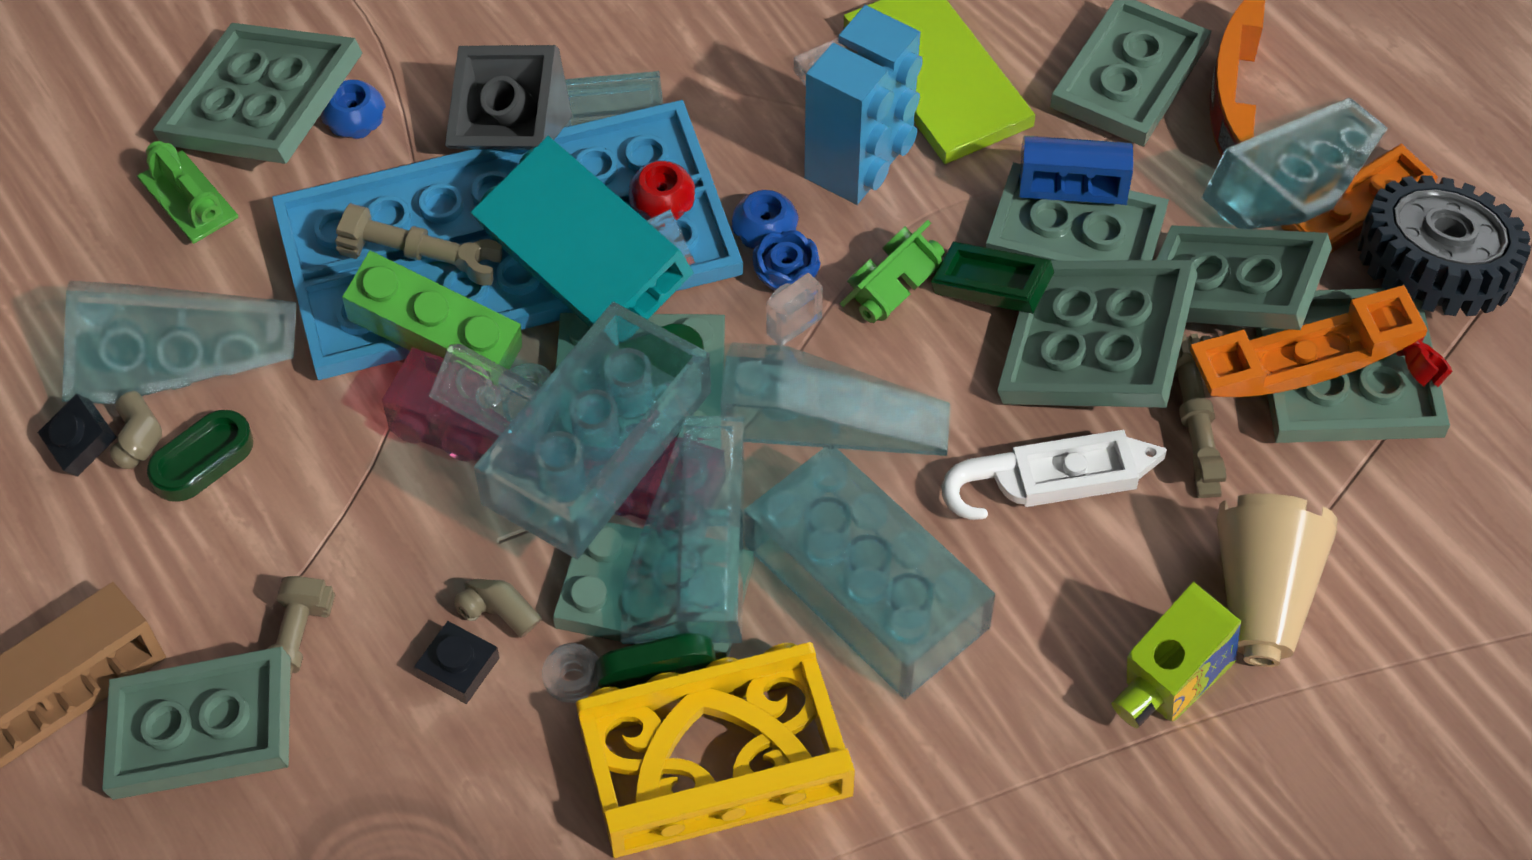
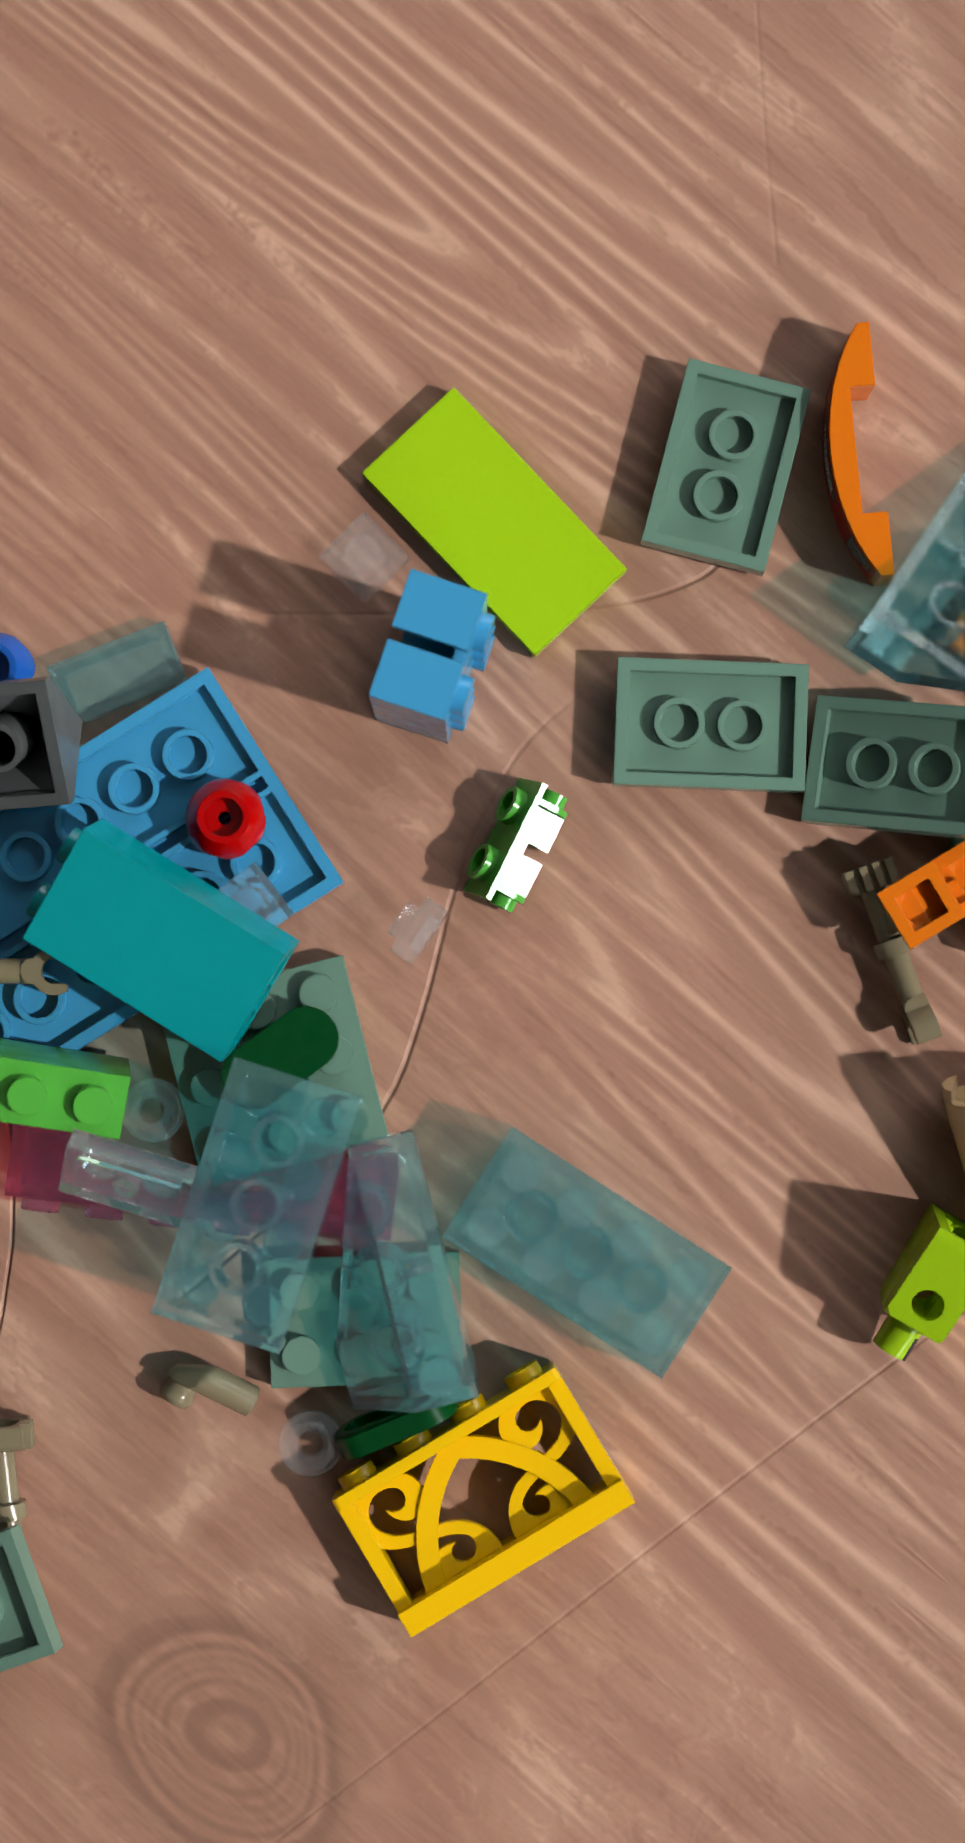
camera: 15 degrees left, 30 degrees up
black plate [414,621,500,704] -> none
clear light blue wedge [721,342,950,456] -> none
blue plate [732,190,799,248] -> none
blue plate [753,230,821,293] -> none
dark green tile [931,241,1054,314] -> none
white plate [941,429,1167,520] -> none
sand green plate [997,260,1197,408] -> none
blue brick [1019,136,1133,205] -> none

